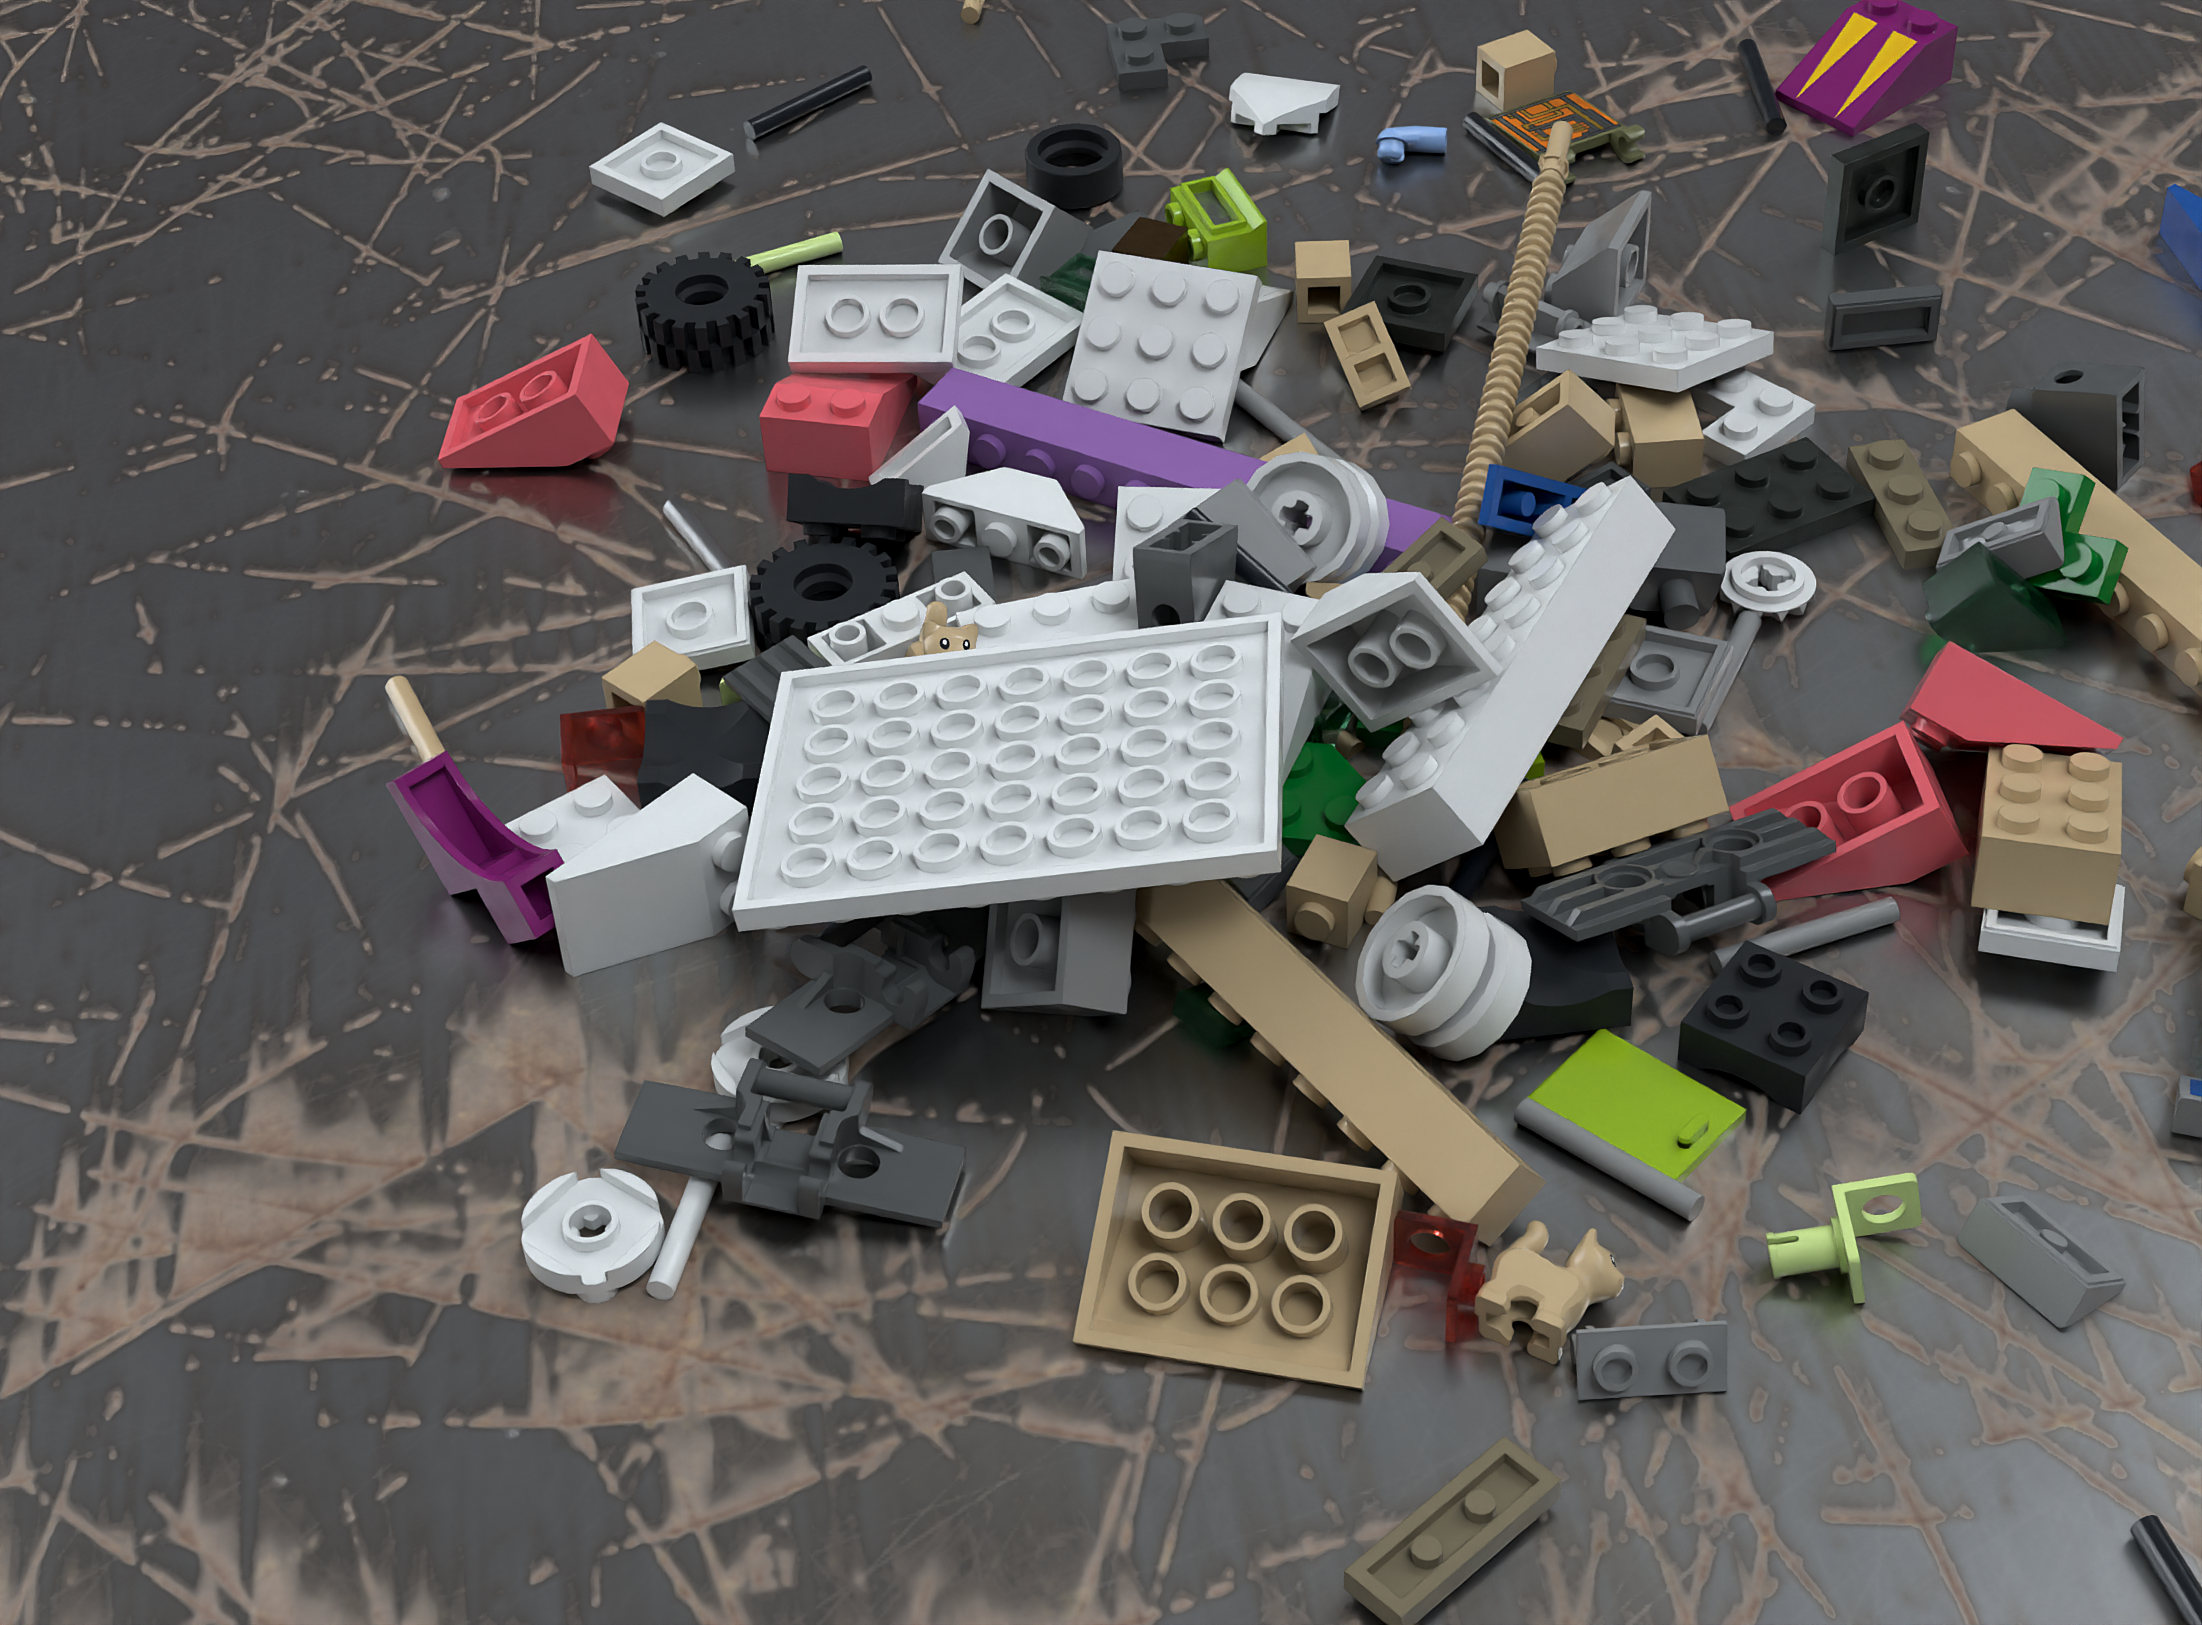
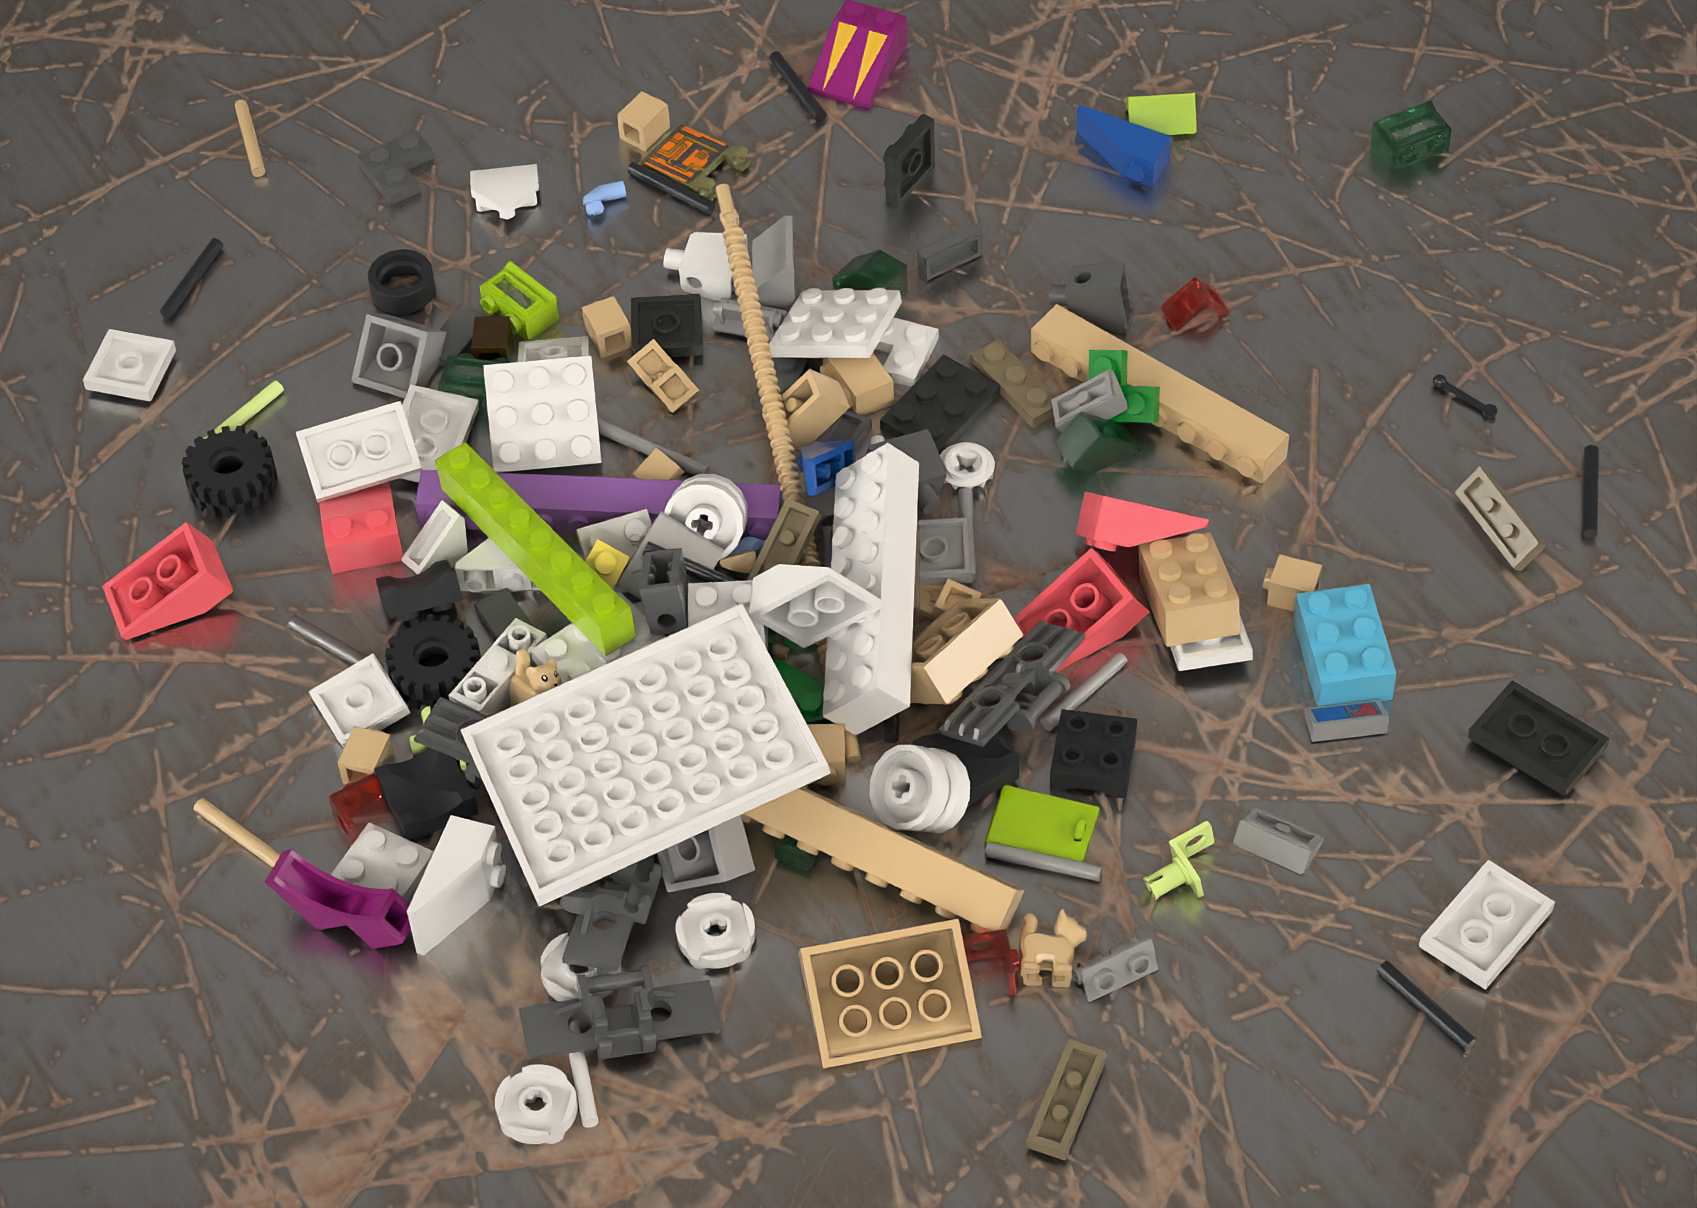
camera: 25 degrees left, 10 degrees up
none -> lime brick [435,442,636,656]
none -> light yellow brick [585,539,630,589]
none -> white torso [664,232,748,301]
none -> white plate [676,893,756,969]
none -> clear green slope [832,250,908,299]

